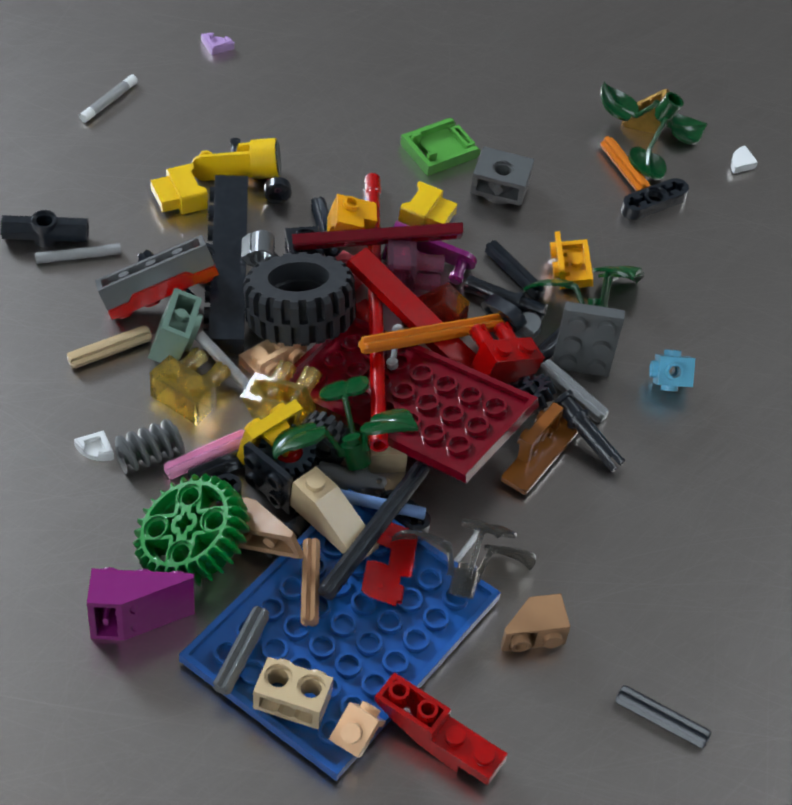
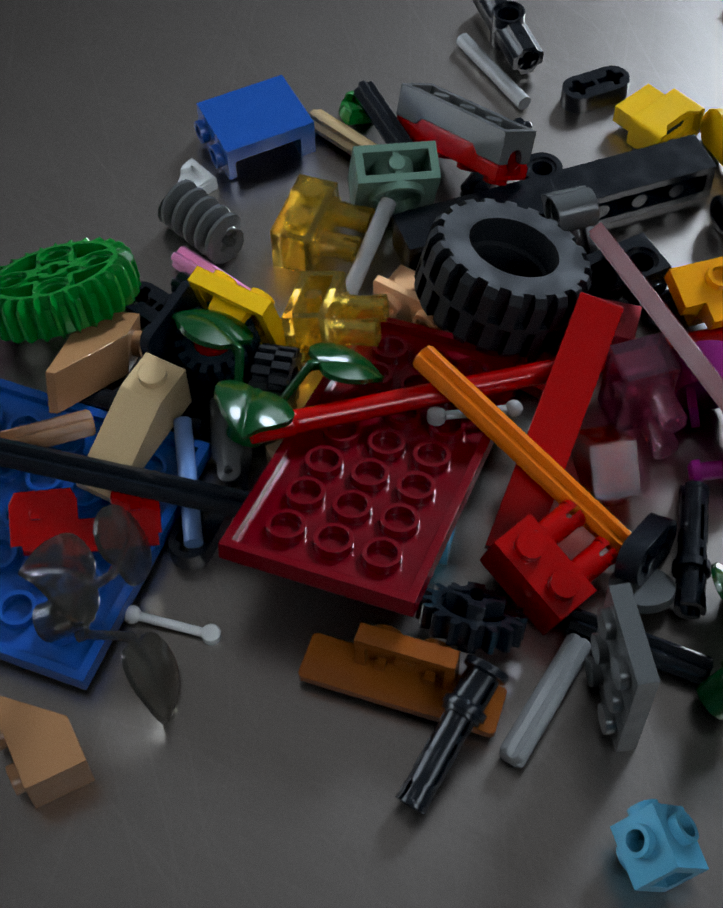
camera: 80 degrees right, 5 degrees up
none -> blue panel [194,75,316,180]
none -> green tile [338,91,372,125]
none -> black axle [354,80,413,144]
none -> black beam [560,65,630,114]

